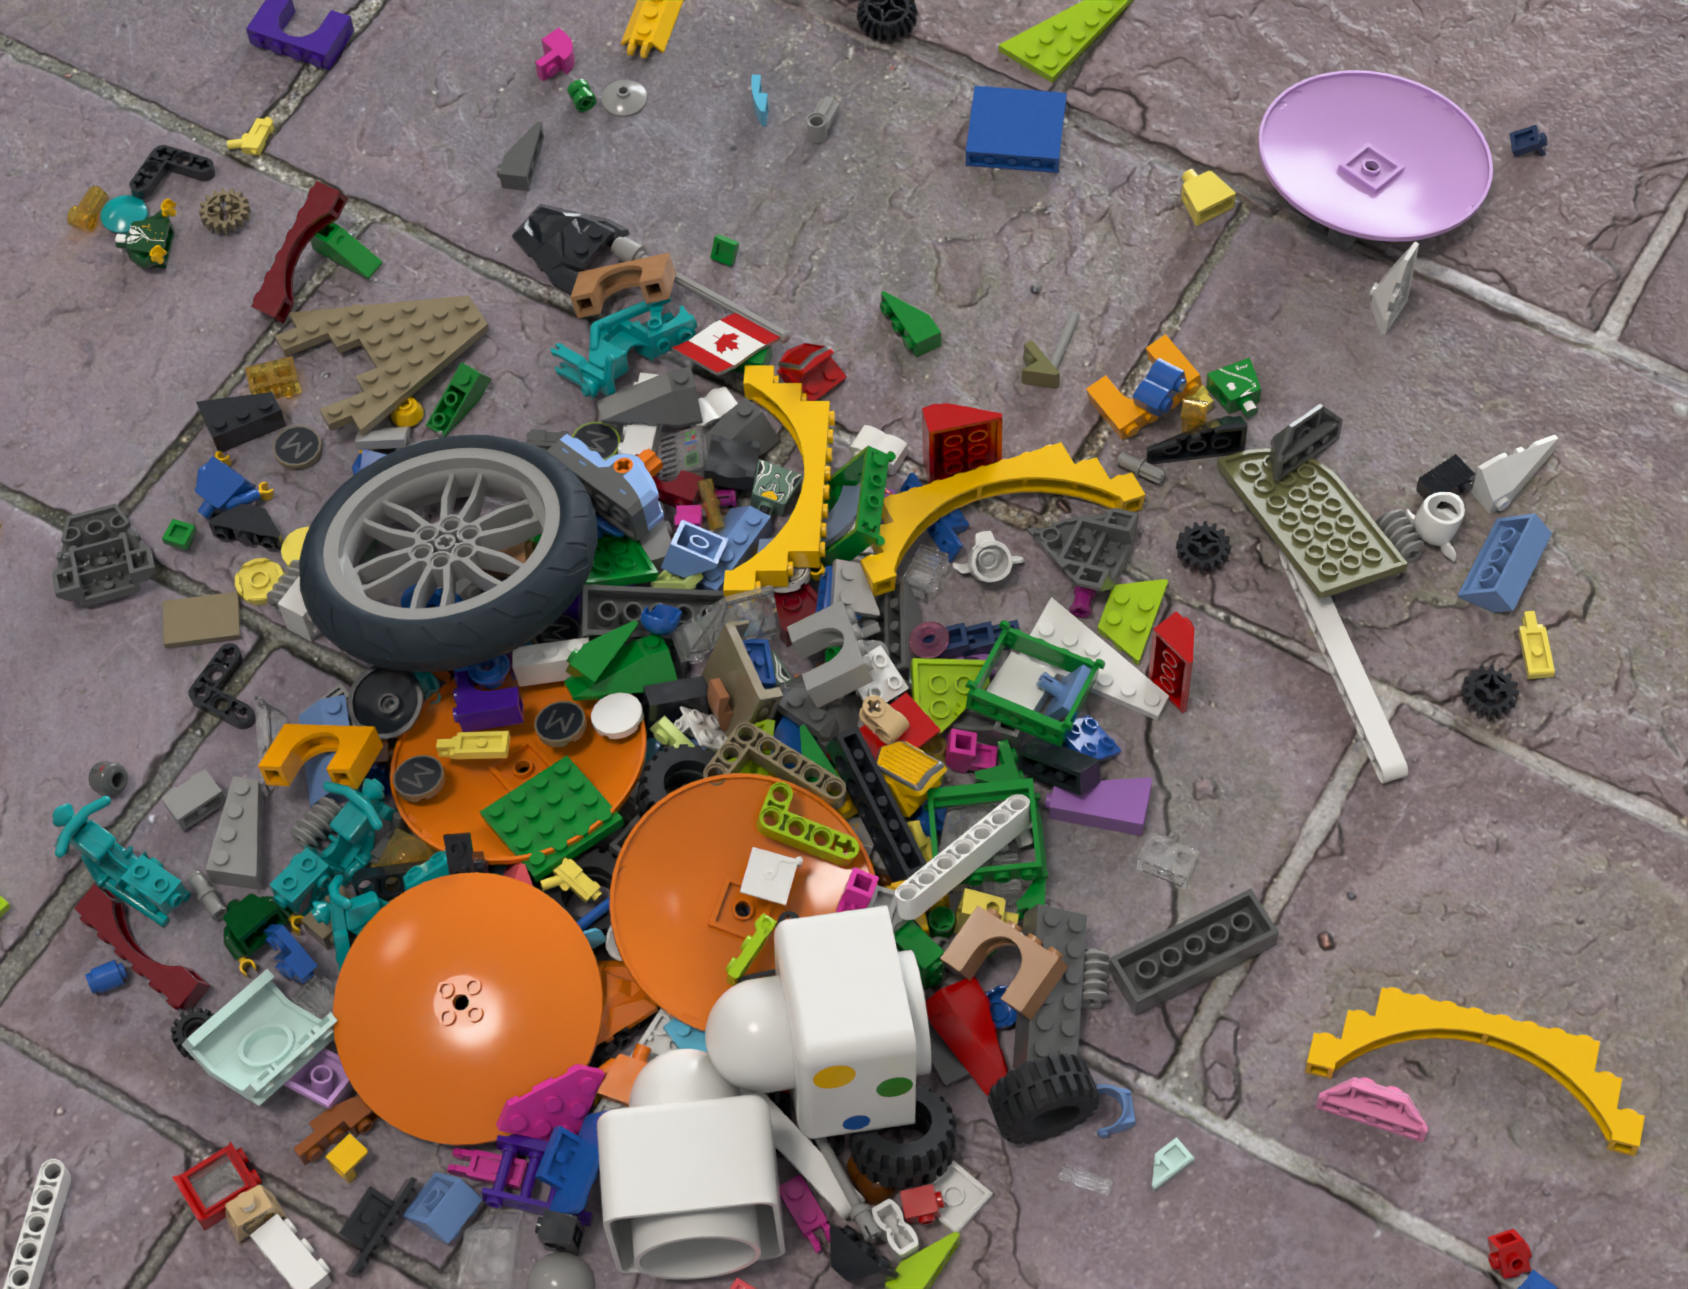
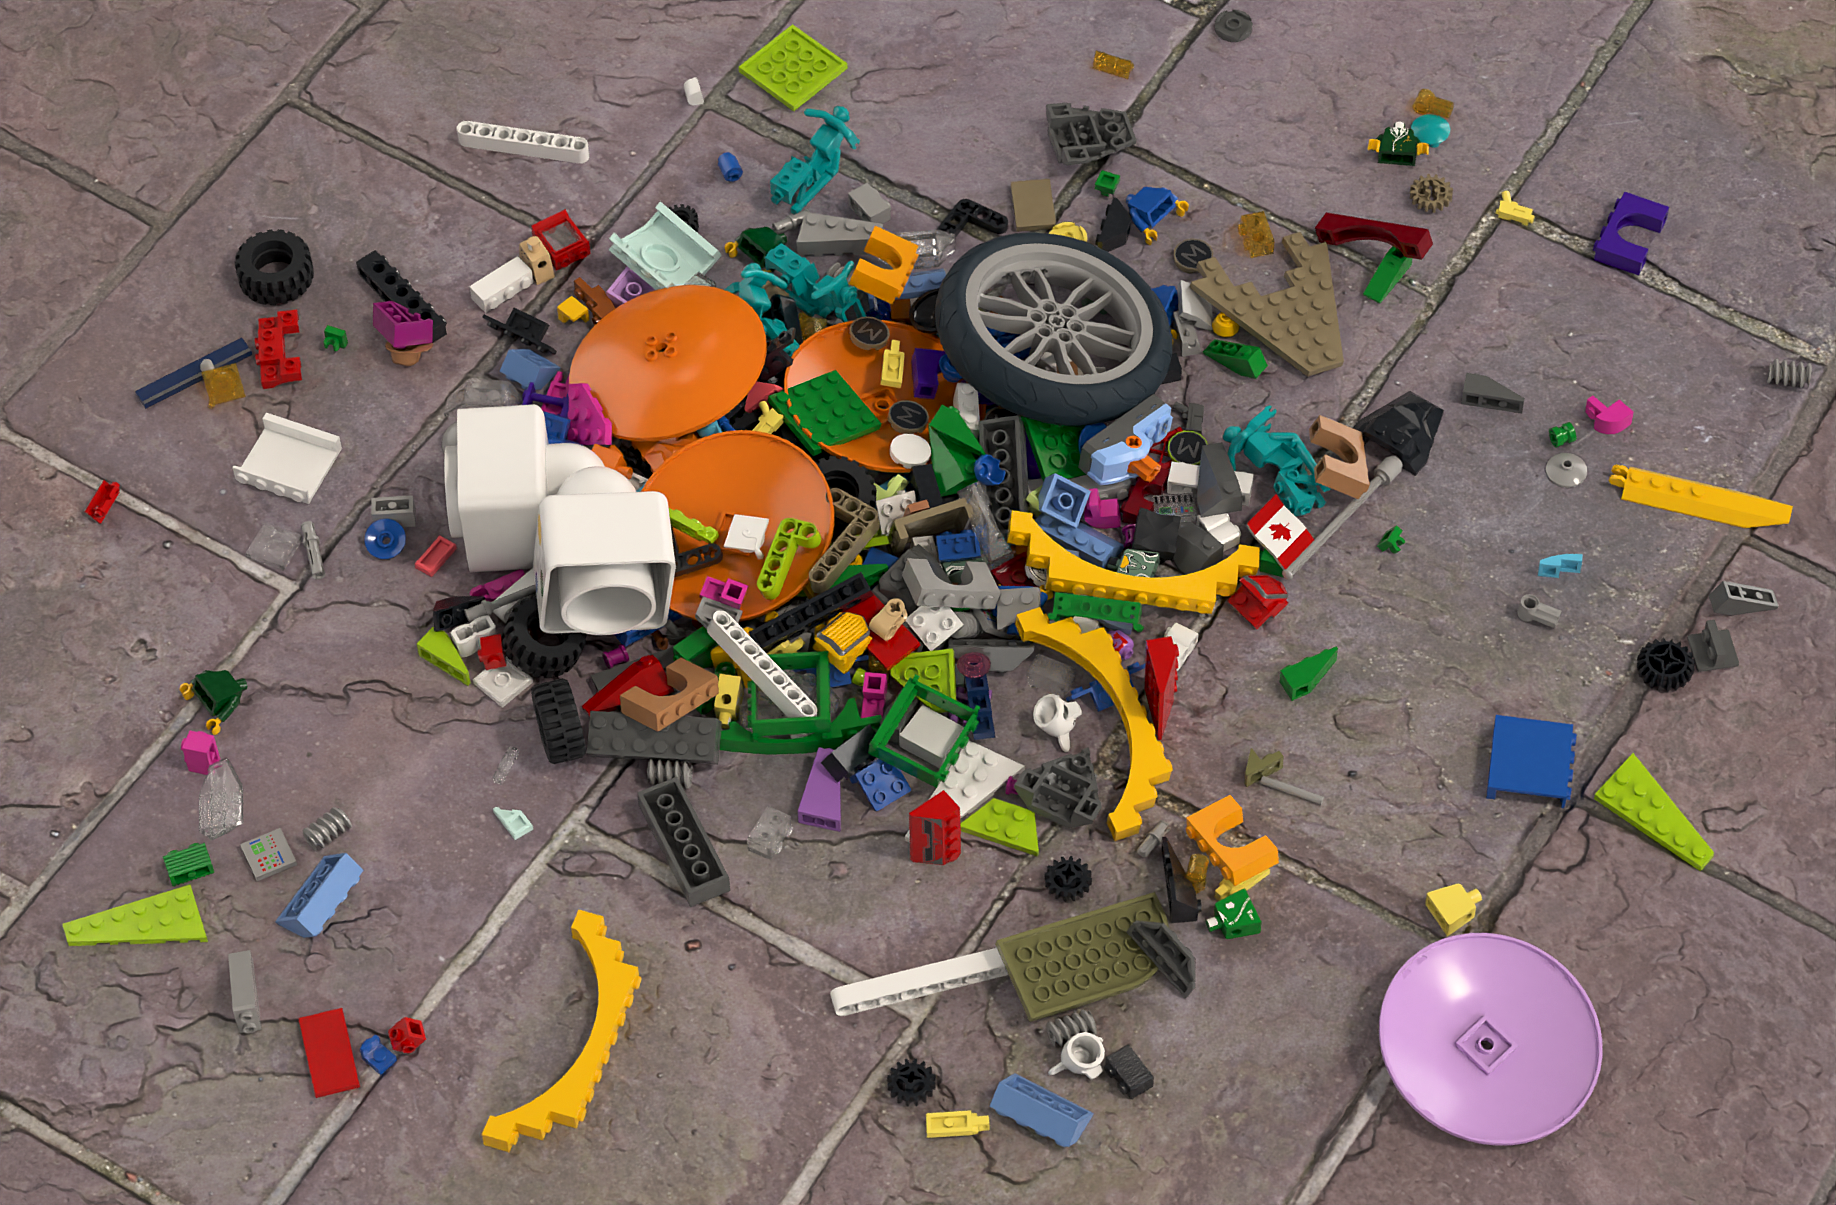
camera: 90 degrees right, 5 degrees down
dark red arch [74,884,211,1010] -> none
dark grey head [88,761,128,796] -> none
black beam [129,145,215,199] -> none
black wedge [196,392,287,452] -> none
blue plate [264,924,318,984] -> none
clear yellow pin [696,478,725,531] -> none
medium blue tile [1036,665,1091,720] -> none
medium blue helmet [1096,1084,1136,1138] -> none
blue brick [1133,358,1187,417] -> none
bright pink wedge [1316,1077,1428,1142] -> none
white wedge [1370,242,1419,335] -> none
white wedge [1472,435,1558,515] -> none
dark blue bracket [1509,124,1548,157] -> none

